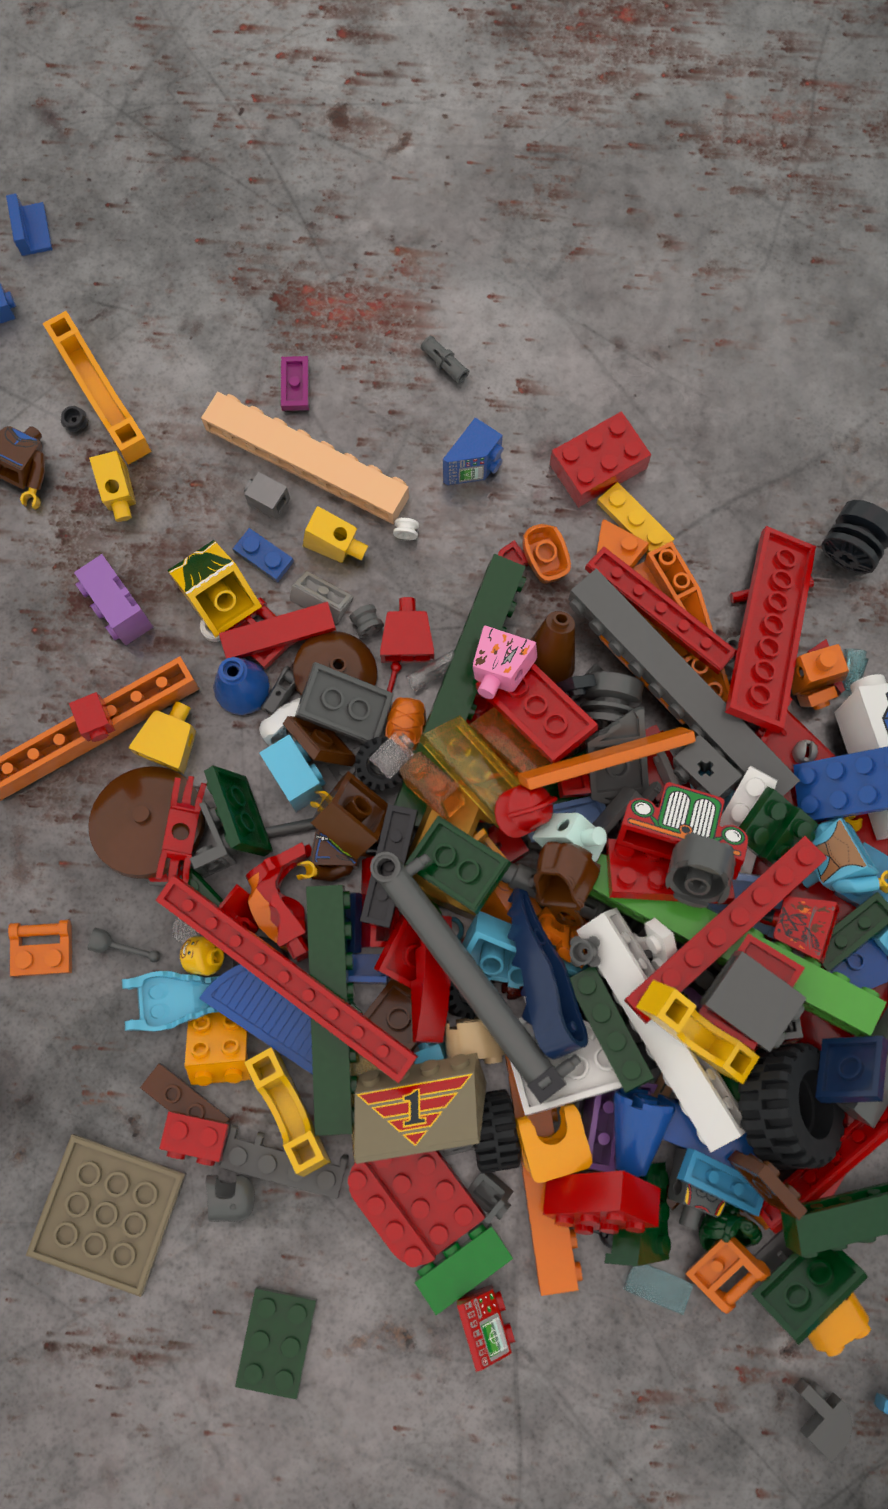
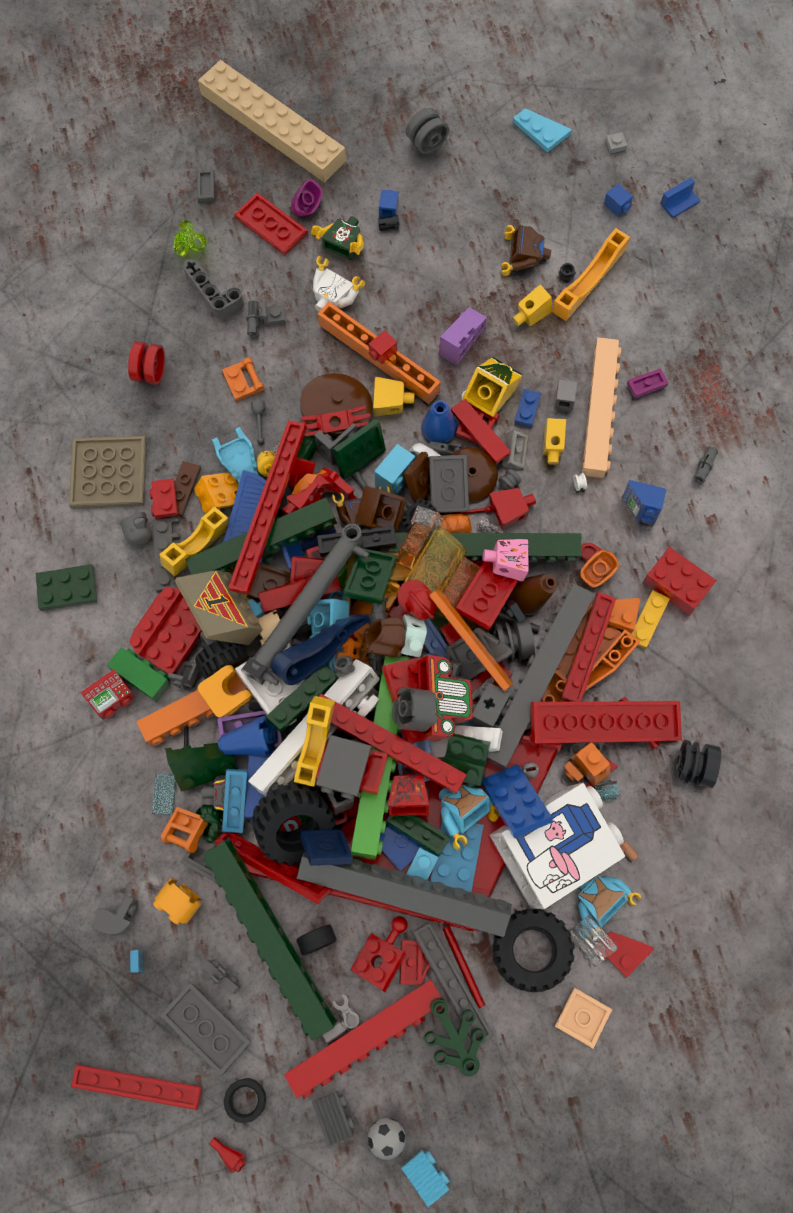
camera: 70 degrees right, 5 degrees down
red brick [543,1170,661,1235] -> none
reddish brown plate [727,1150,808,1220] -> none
dark green plate [751,1249,868,1345] -> none

